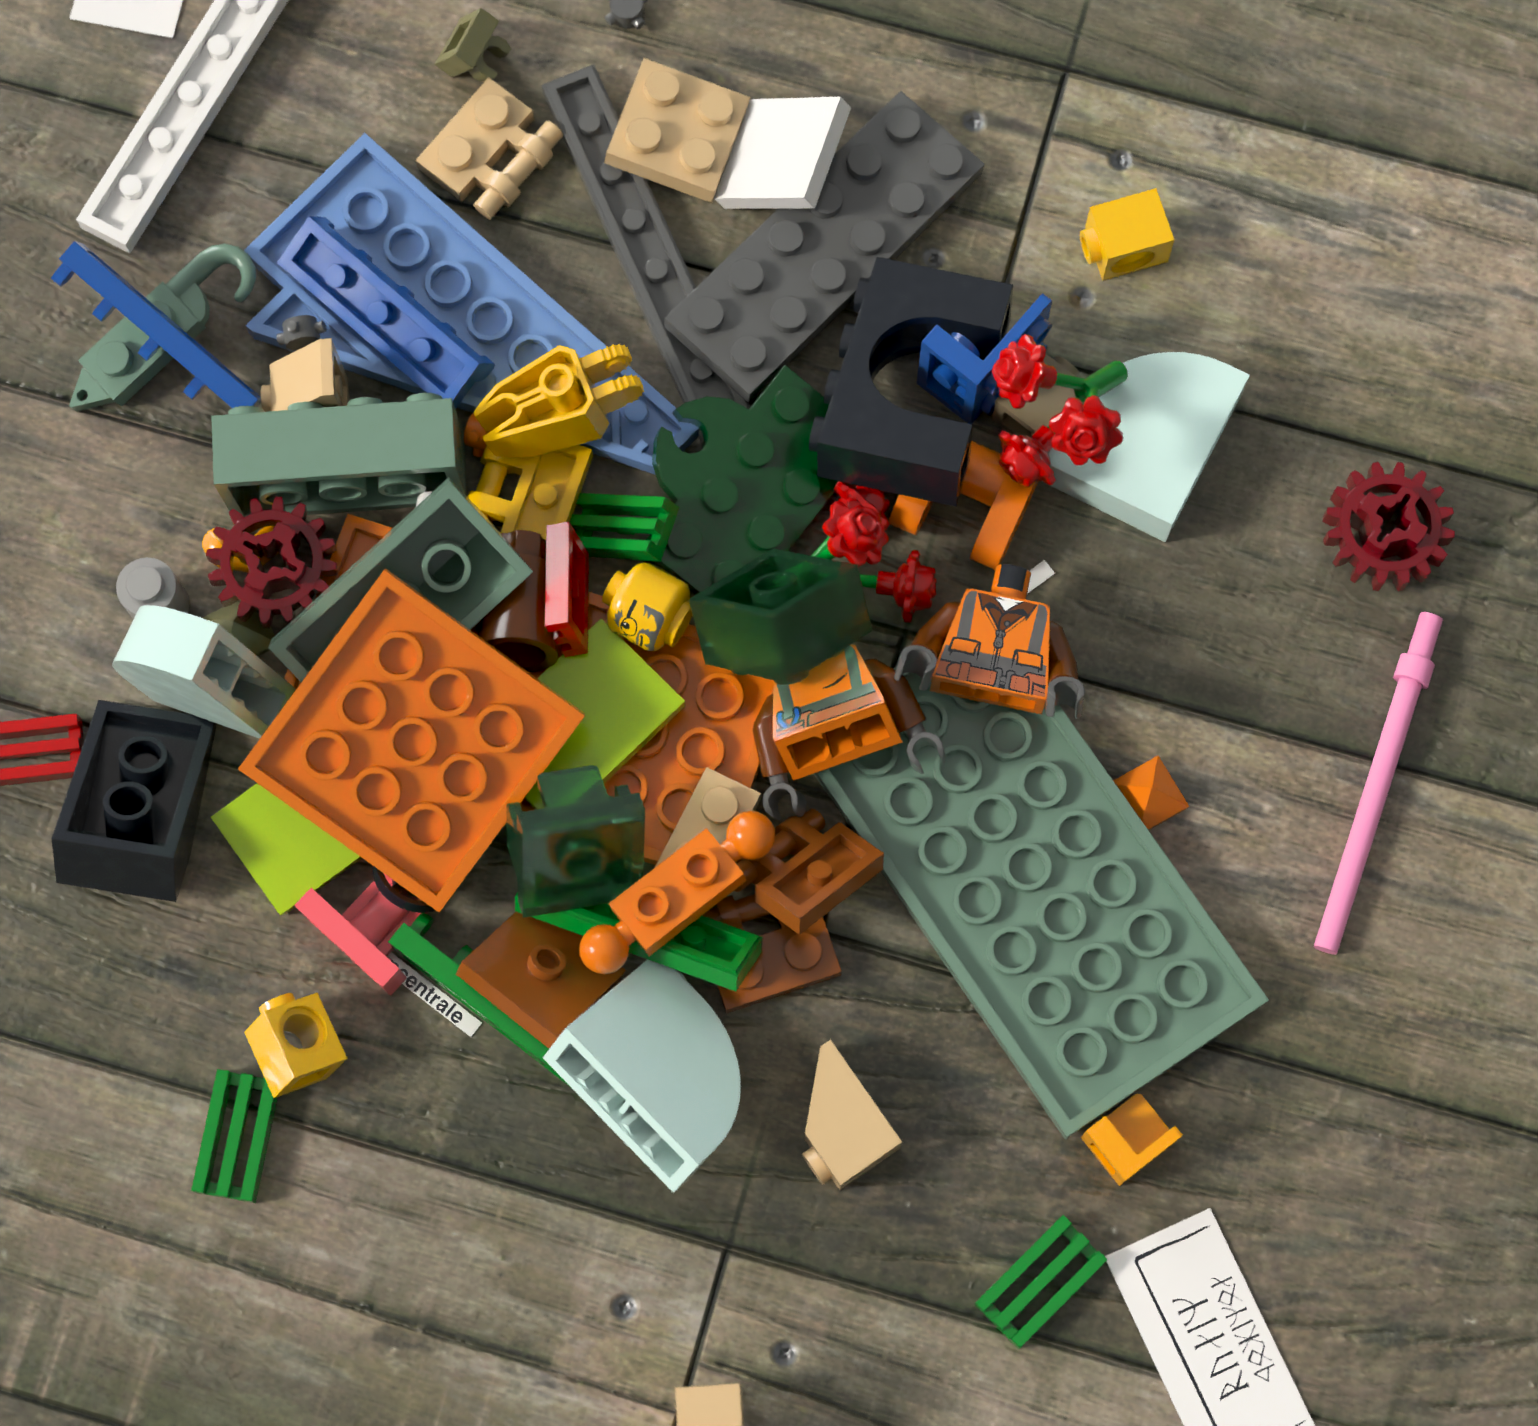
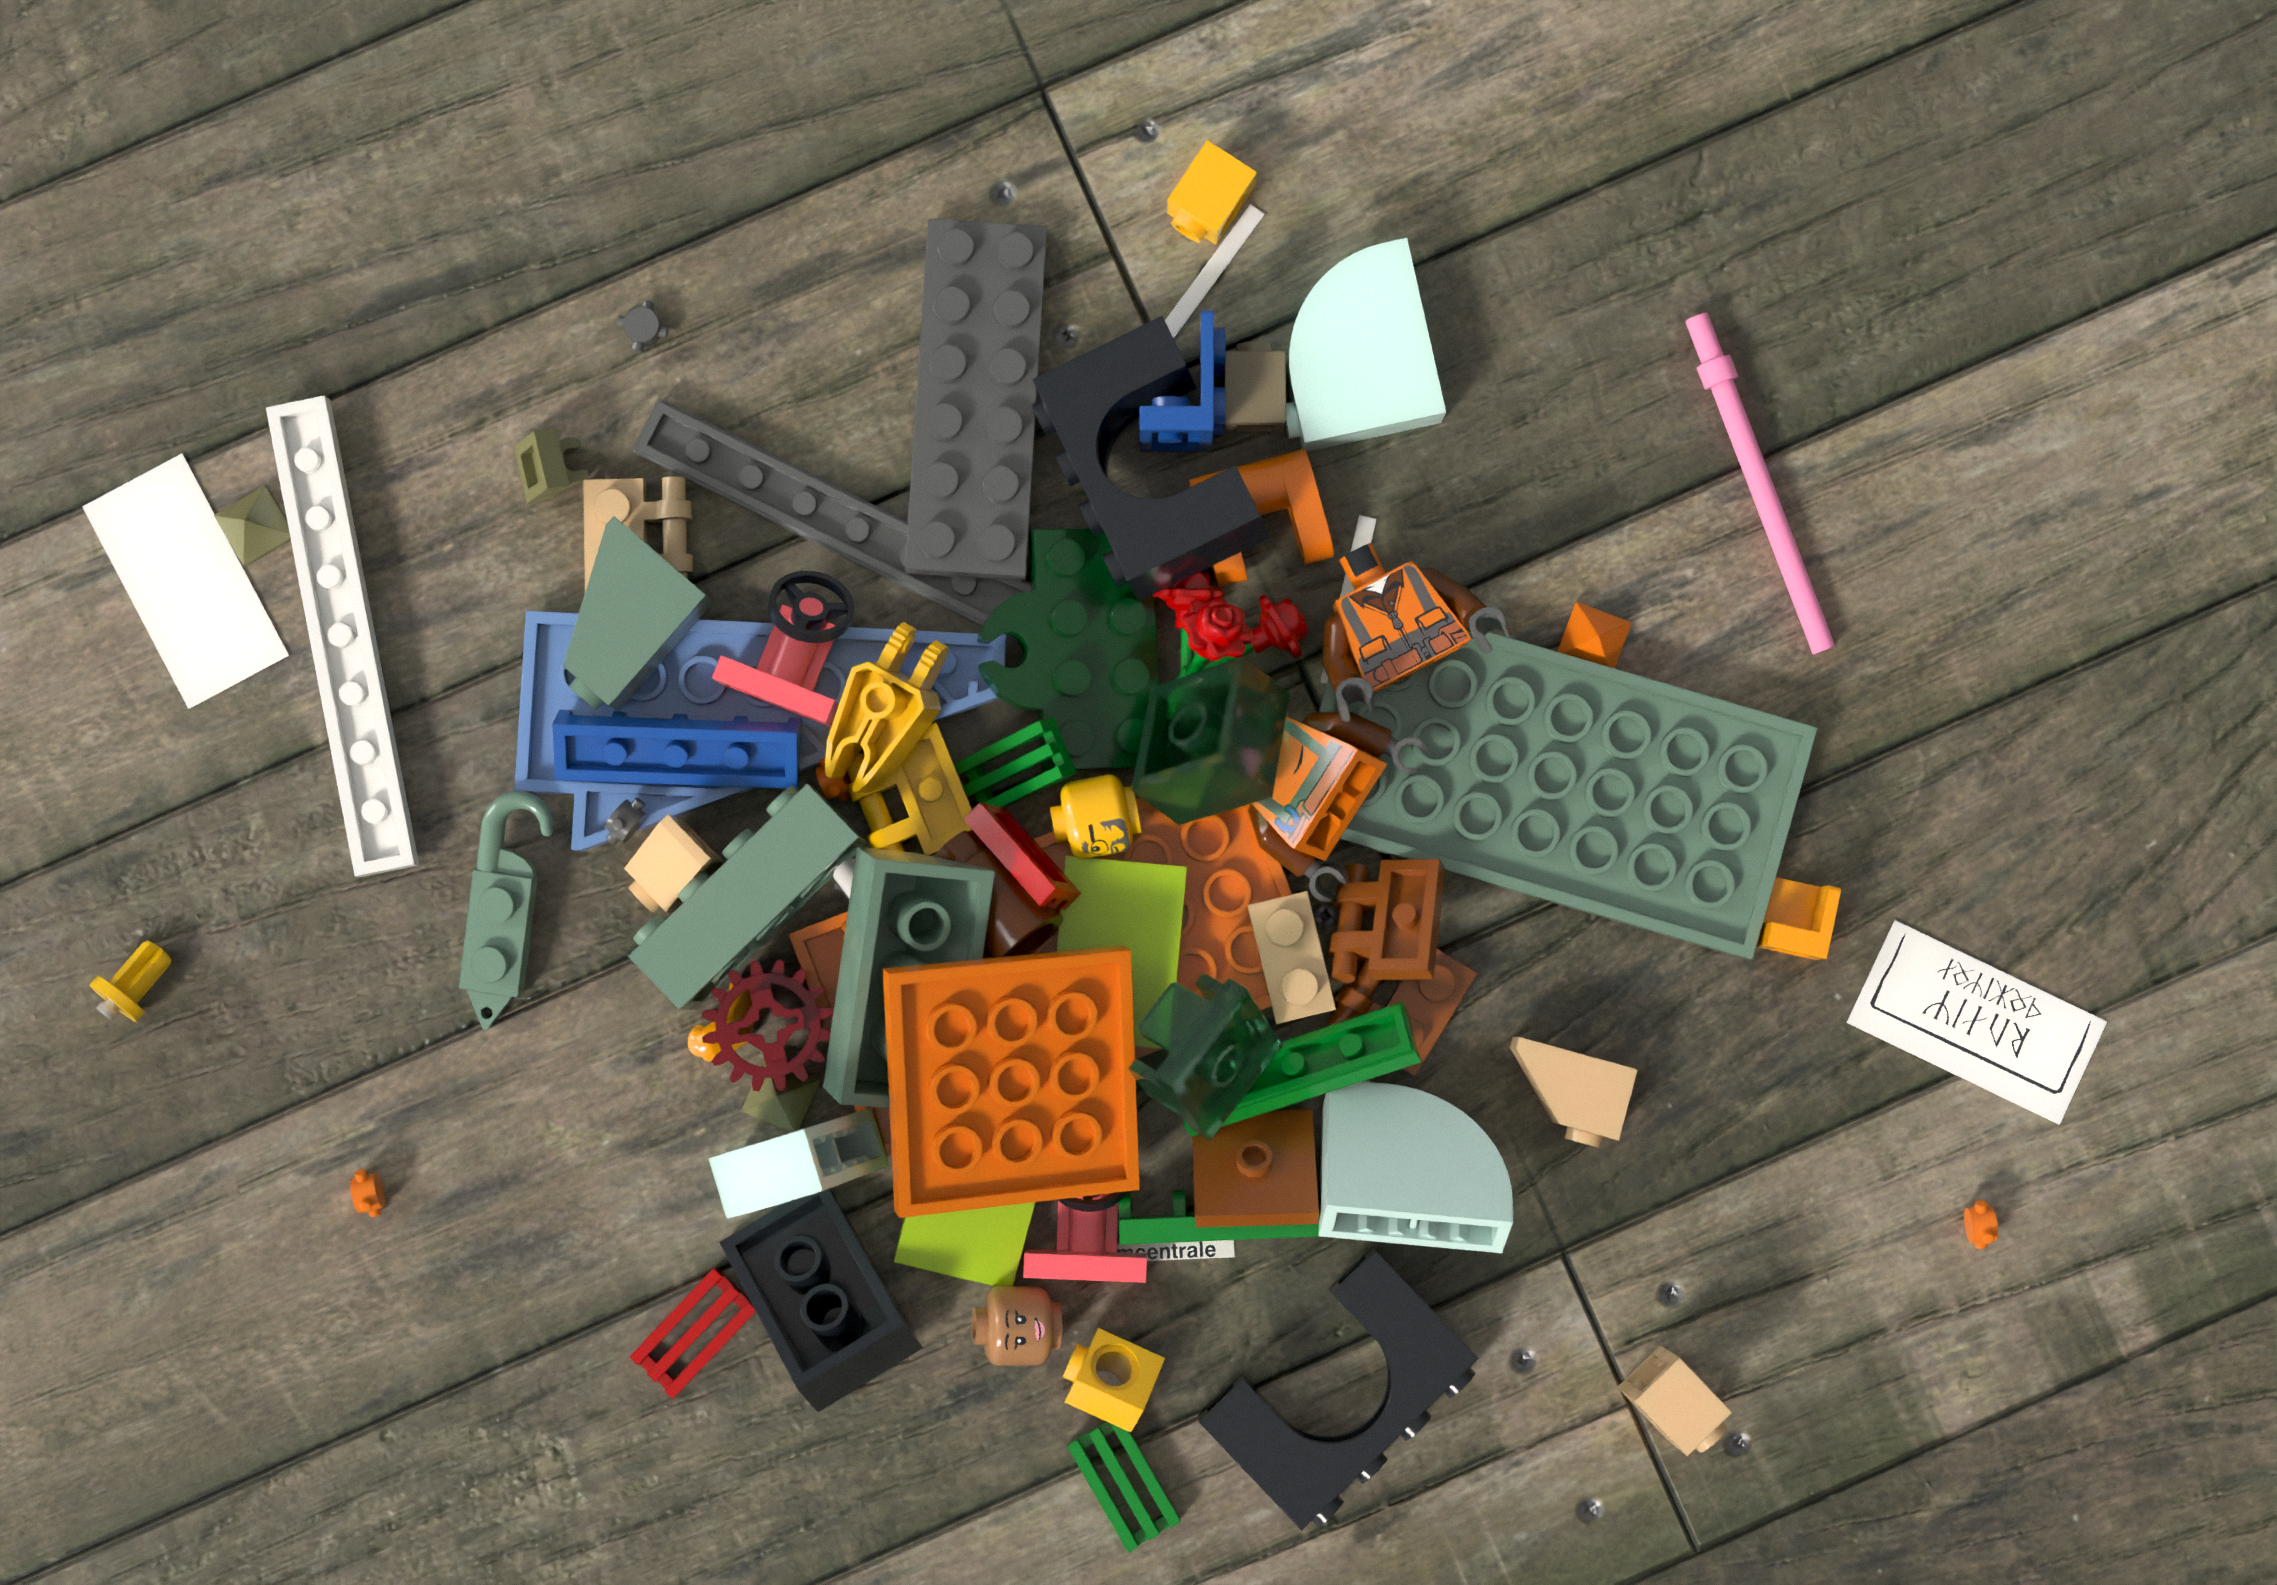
camera: 40 degrees left, 10 degrees up
blue hinge [51,241,262,408] -> none
light grey brick [116,557,190,620] -> none
orange plate [579,811,775,974] -> none
tan plate [604,58,751,203] -> none
white tile [714,97,851,209] -> none
green tile [974,1215,1108,1349] -> none
red plant [992,334,1128,487] -> none
dark red gear [1322,462,1455,591] -> none
none -> sand green slope [563,516,714,711]
none -> coral piece [712,571,854,728]
none -> medium nougat head [971,1286,1062,1366]
none -> white sticker [1165,204,1265,339]
none -> black arch [1198,1247,1479,1531]

